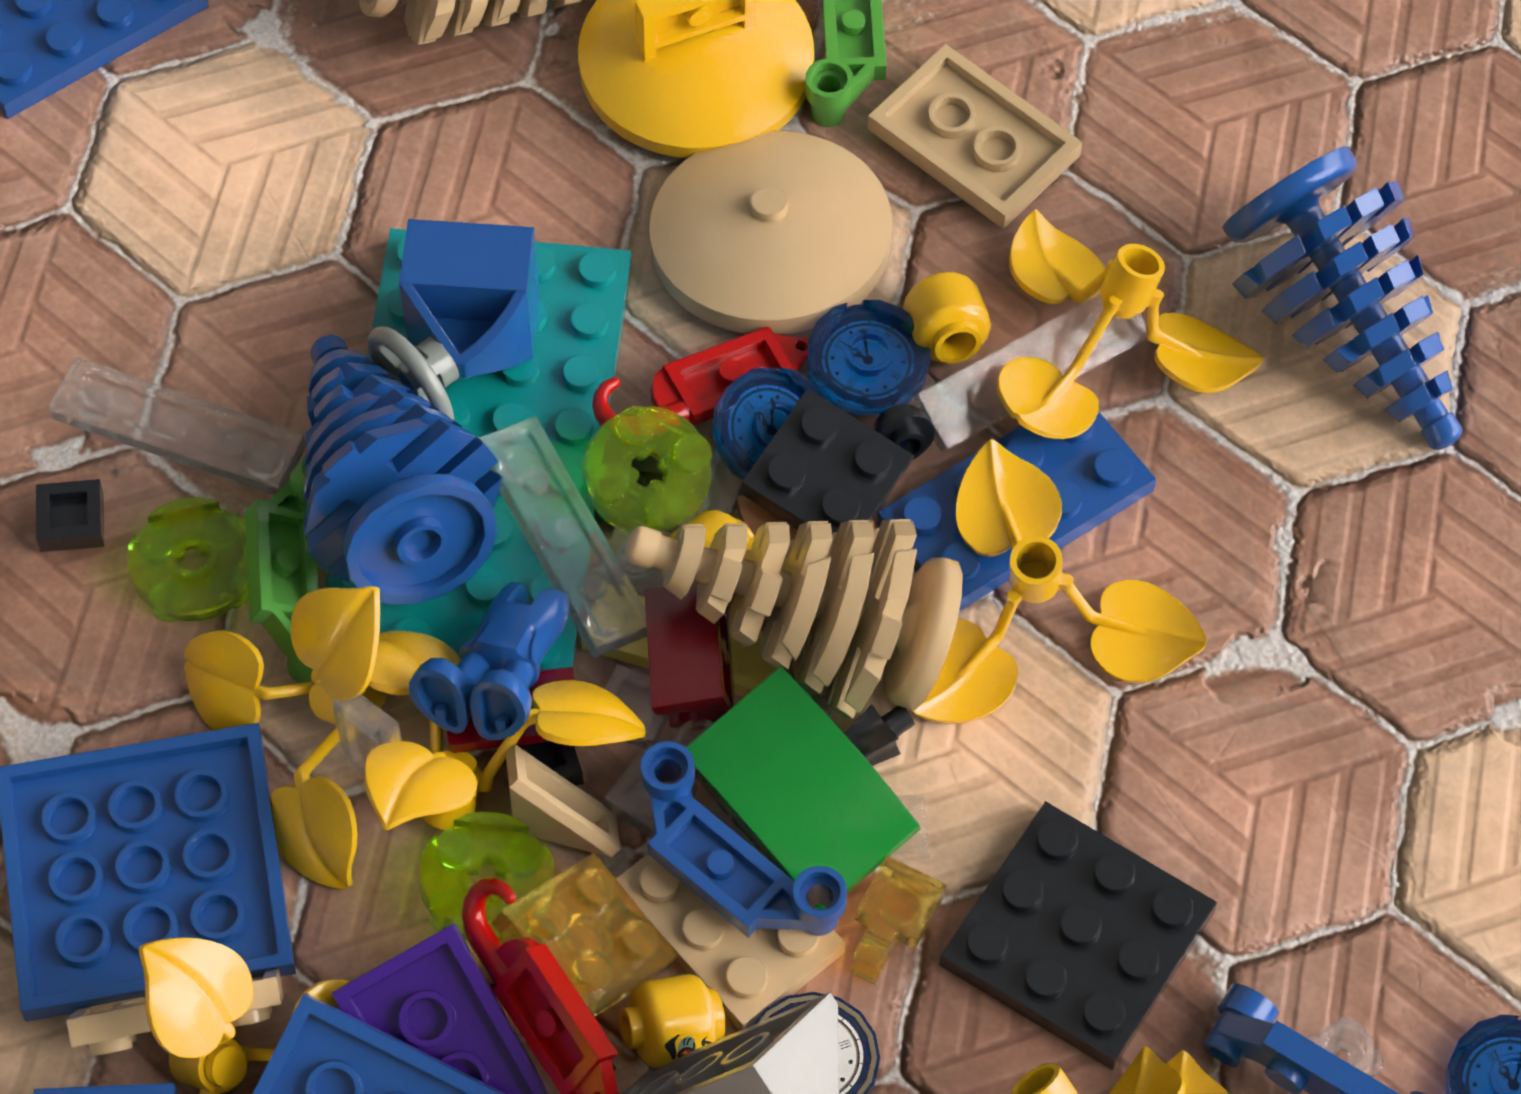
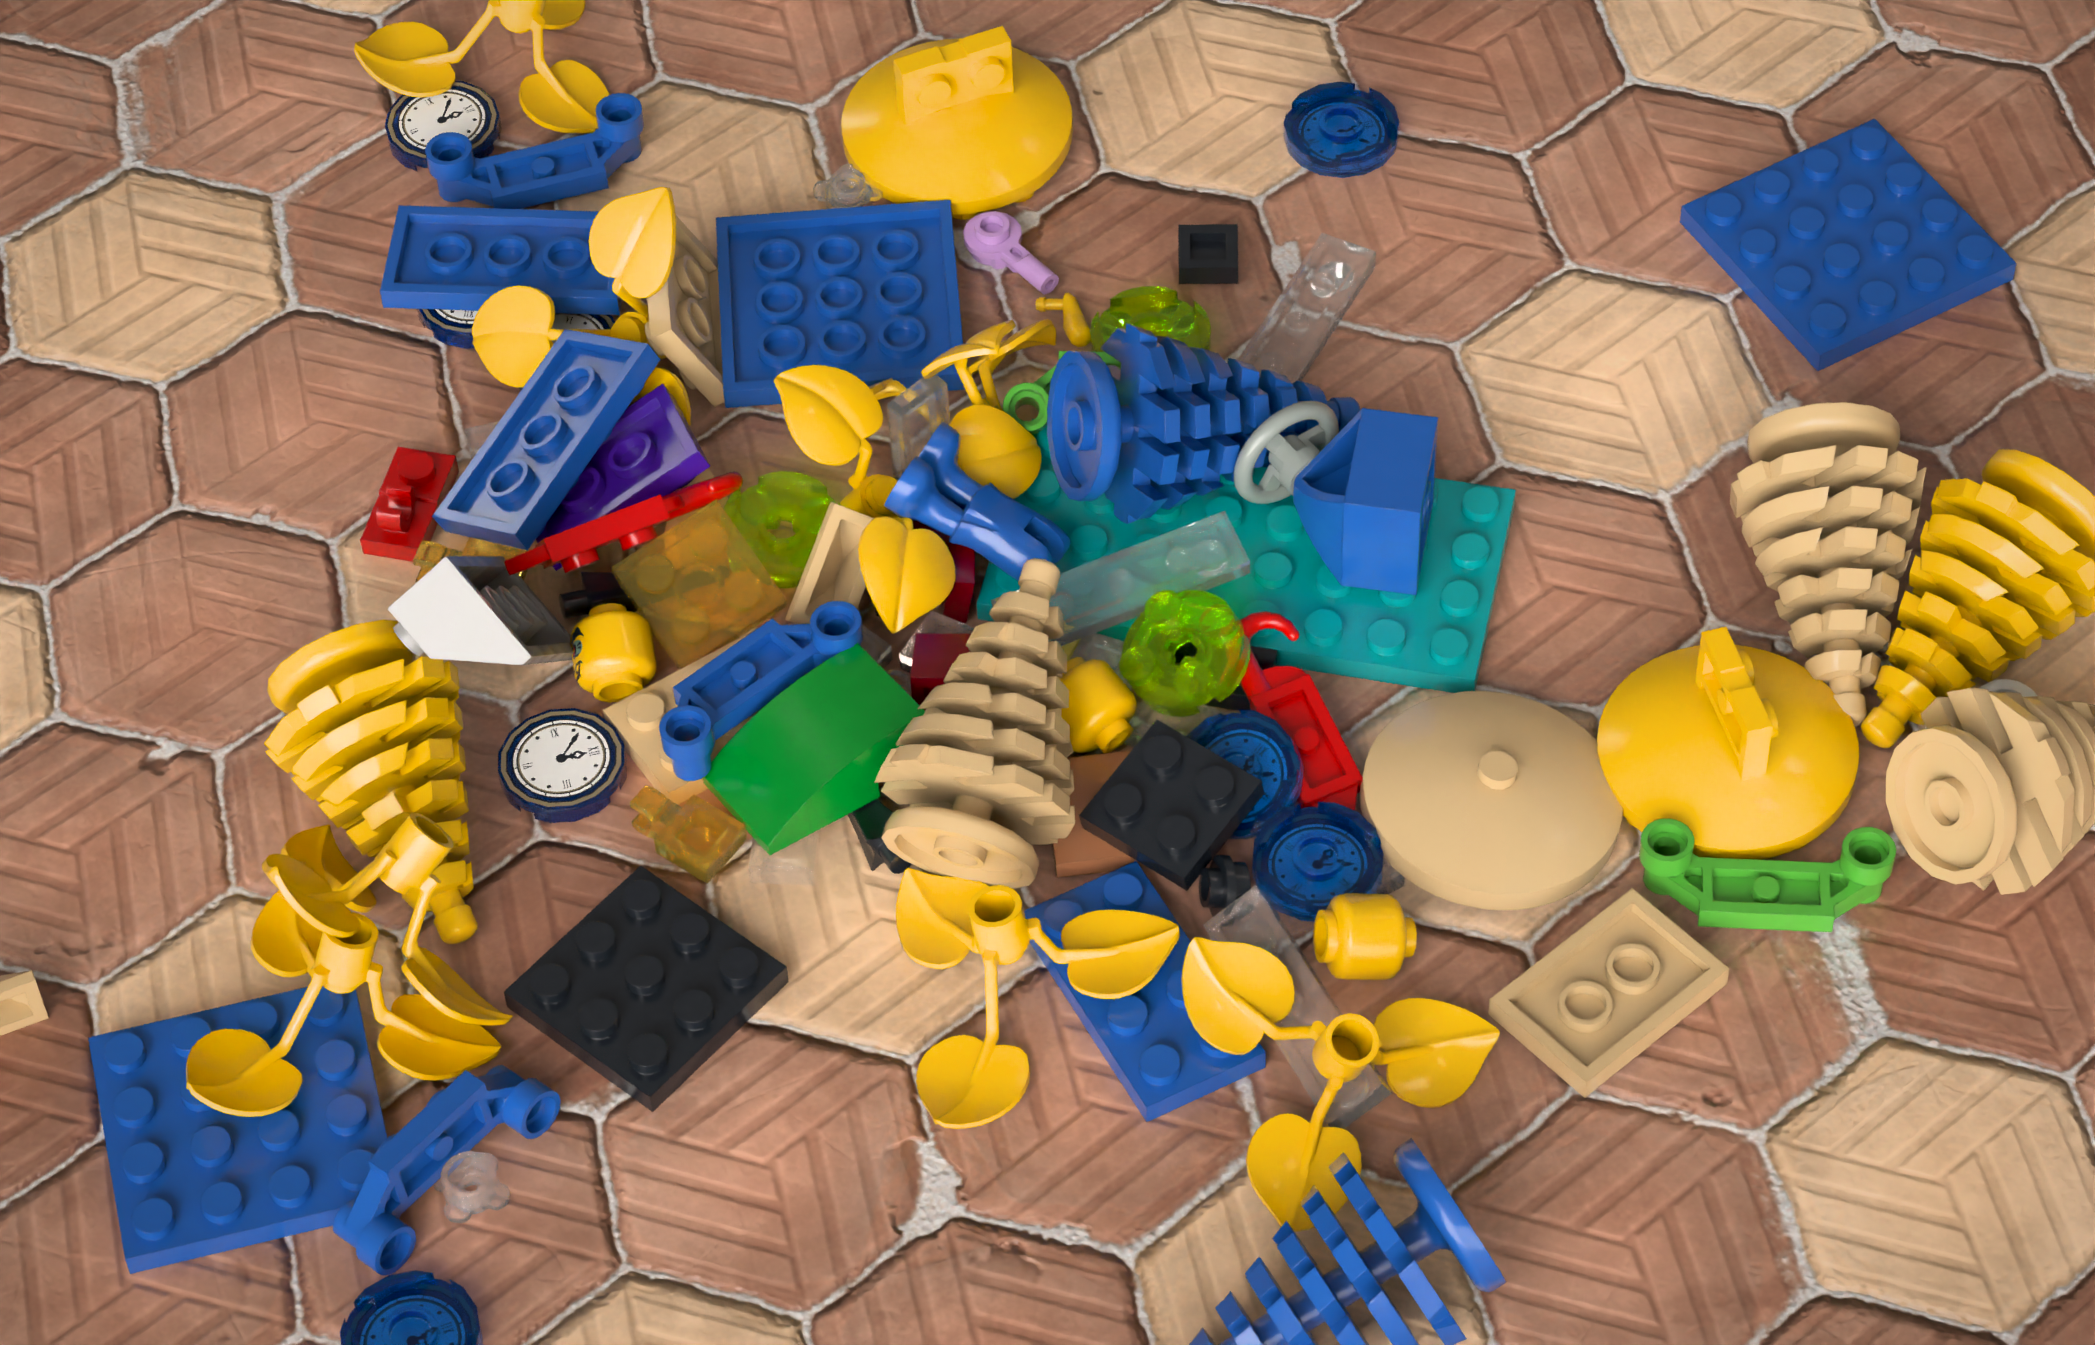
camera: 100 degrees right, 10 degrees down
none -> lavender plate [963,211,1059,294]
none -> yellow piece [1035,293,1092,347]

